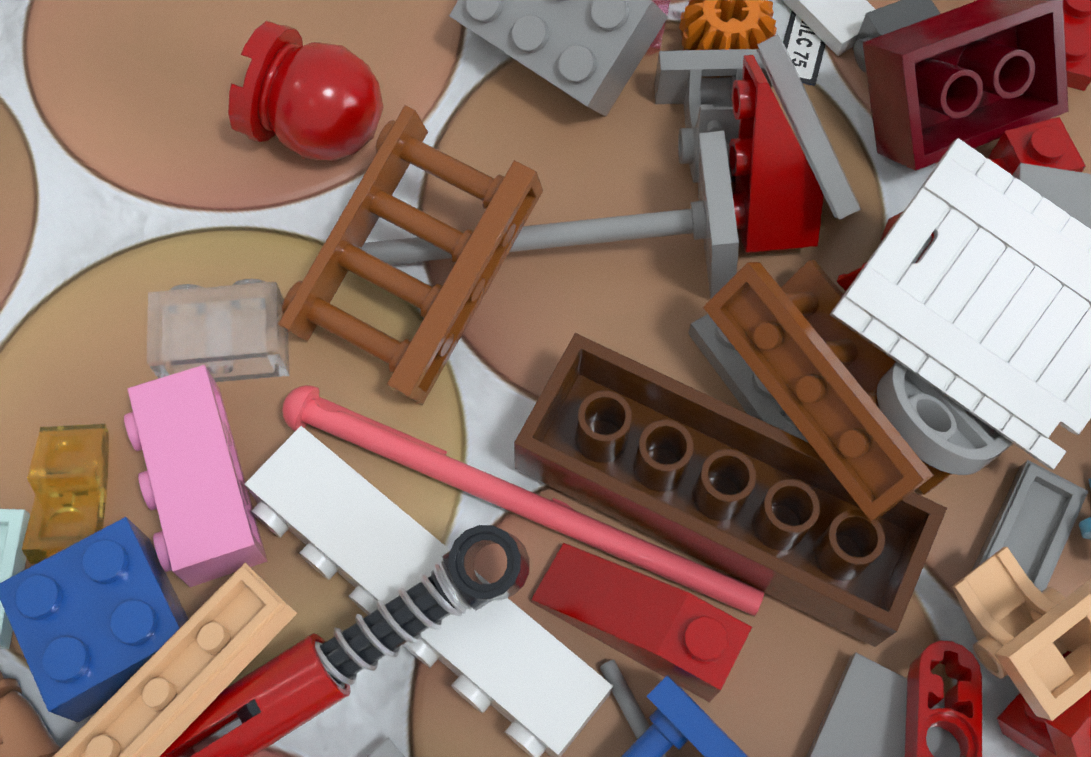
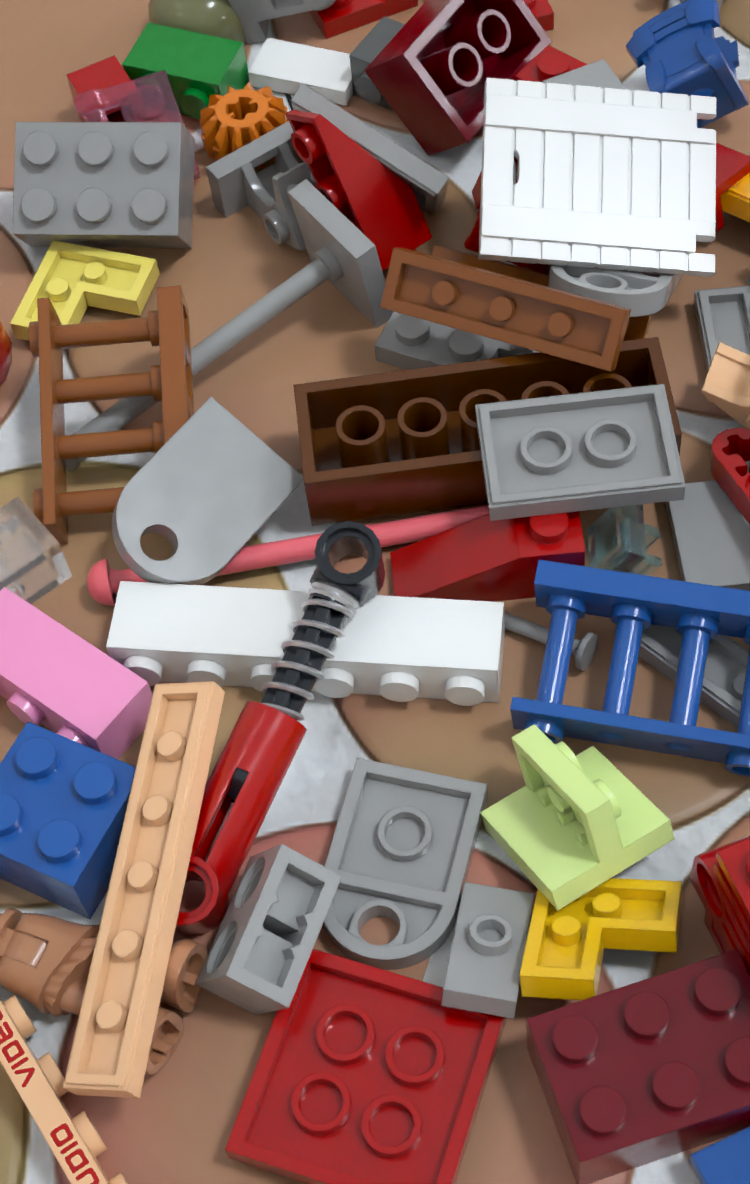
camera: 25 degrees left, 10 degrees down
none -> light yellow plate [10,240,160,341]
none -> light grey tile [112,397,304,585]
none -> light grey tile [475,384,686,521]
none -> clear light blue tile [587,504,662,576]

